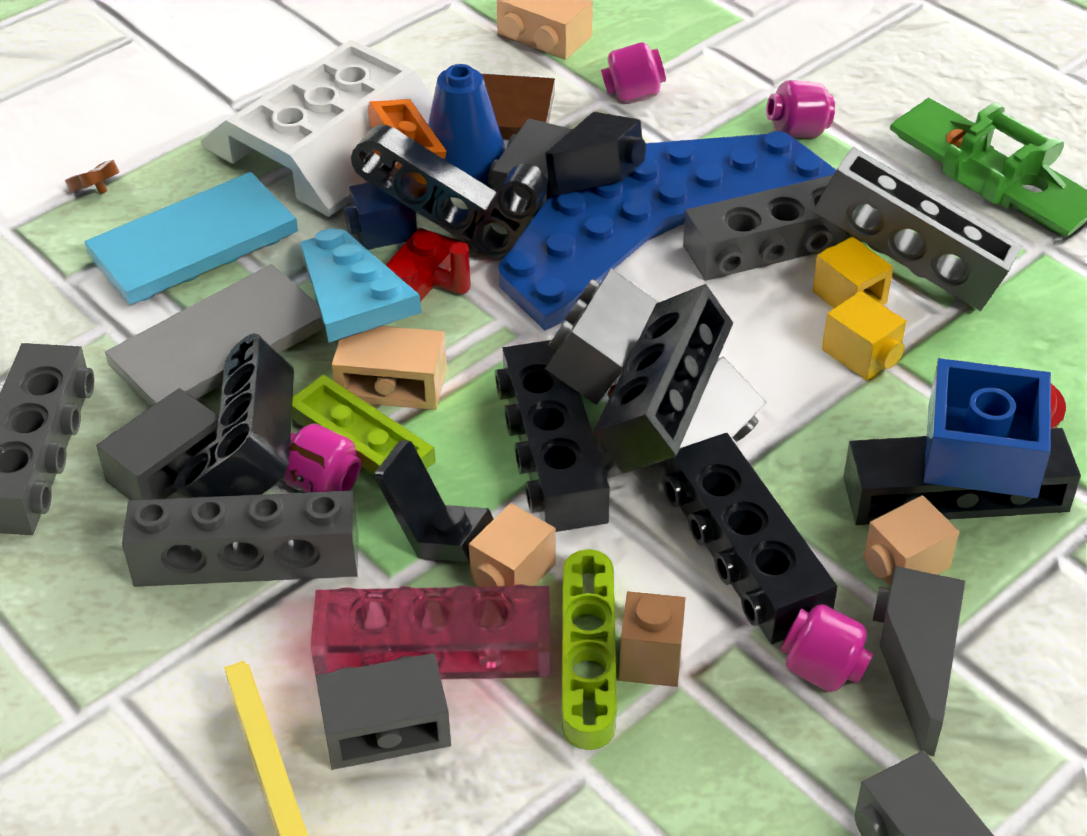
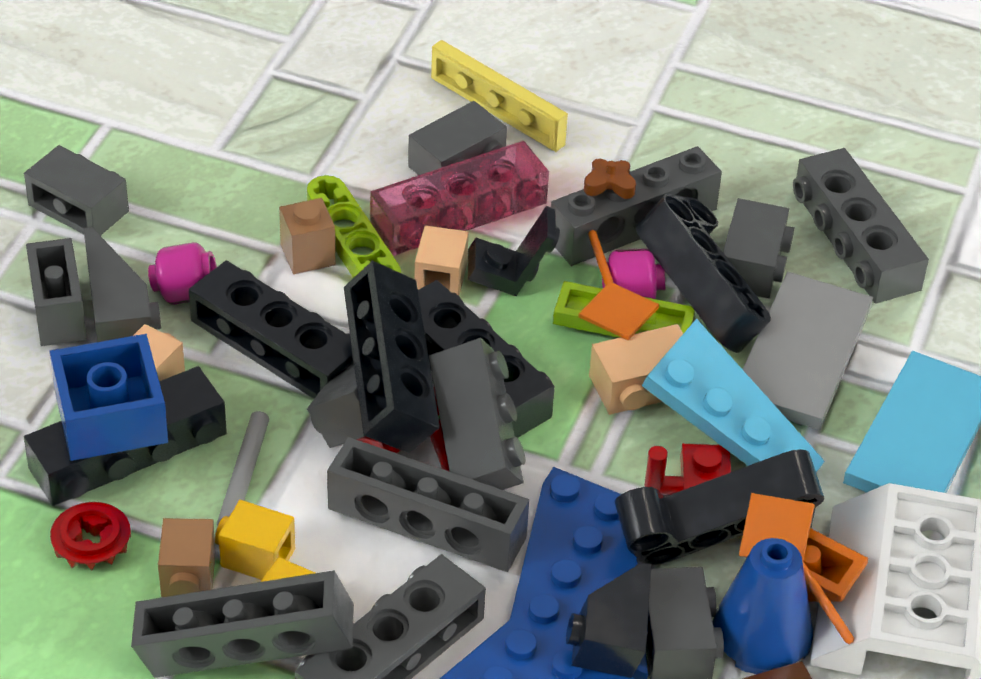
camera: 150 degrees right, 0 degrees up
none -> dark grey brick [26,238,87,346]
none -> medium nougat brick [158,518,216,597]
none -> light grey bar [217,411,269,526]
none -> dark grey brick [327,437,530,572]
none -> orange piece [579,230,659,341]
none -> dark orange piece [583,159,636,199]
none -> orange piece [738,493,854,644]

